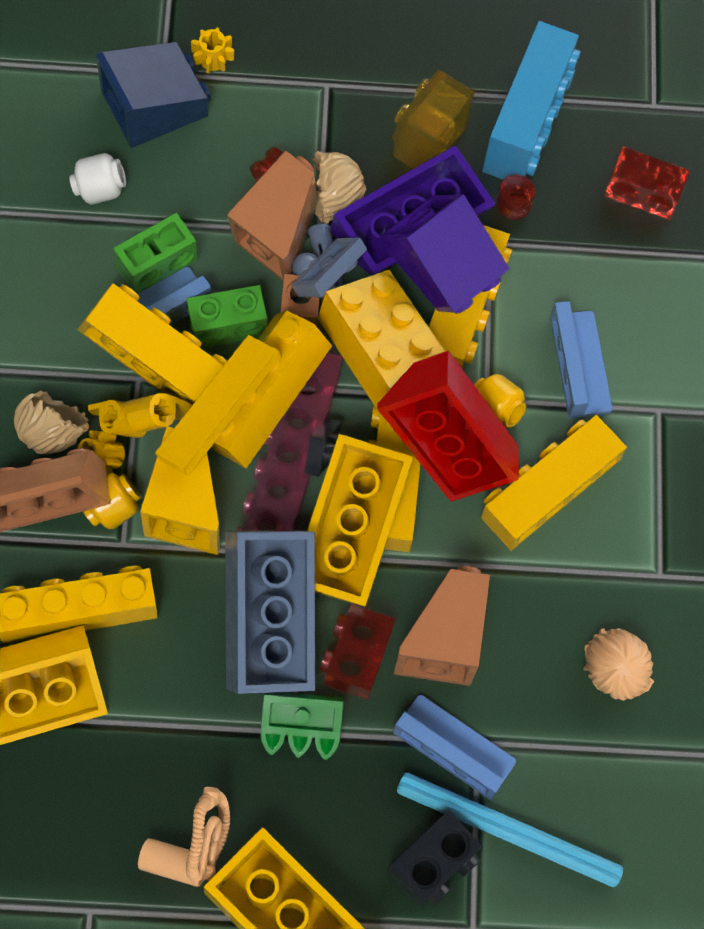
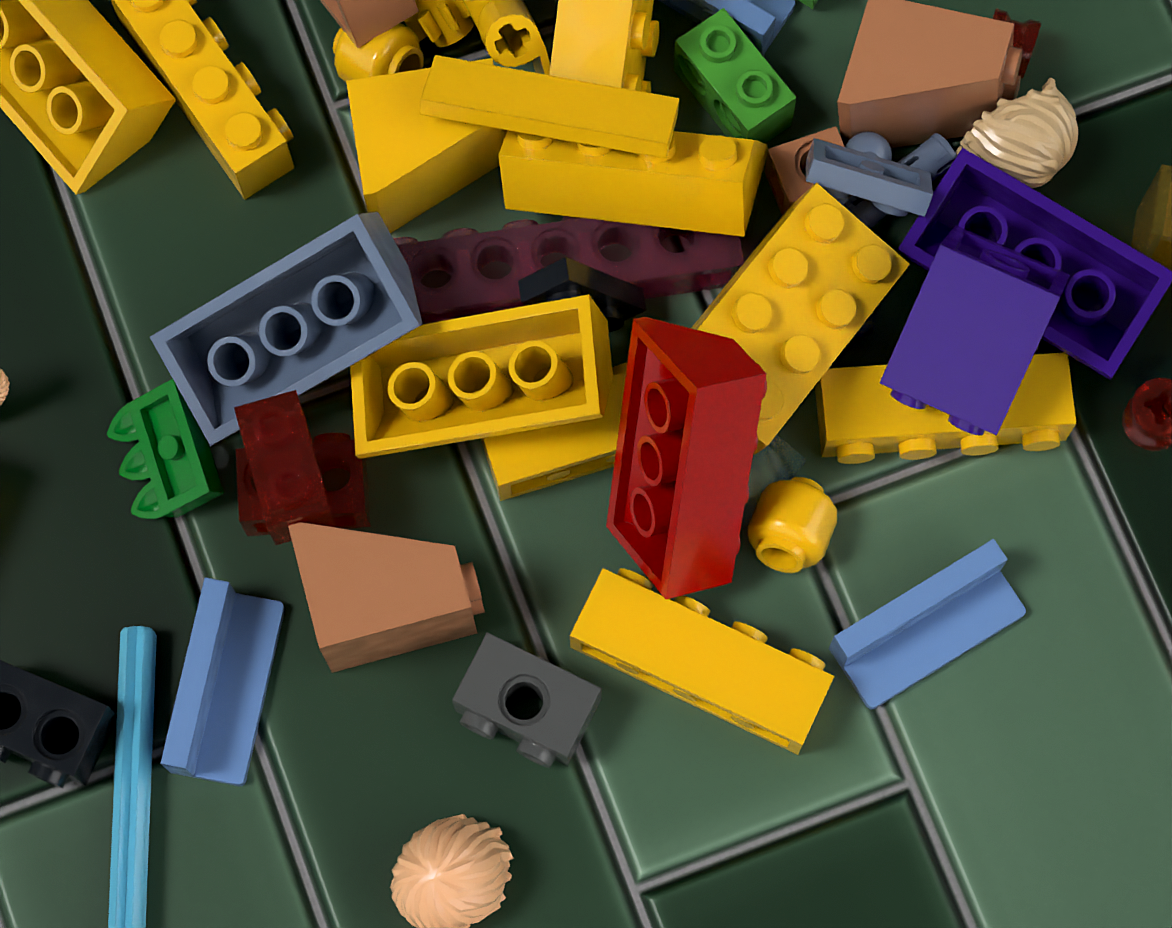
camera: 75 degrees right, 5 degrees up
none -> clear red brick [234,390,337,545]
none -> dark grey brick [452,632,602,768]

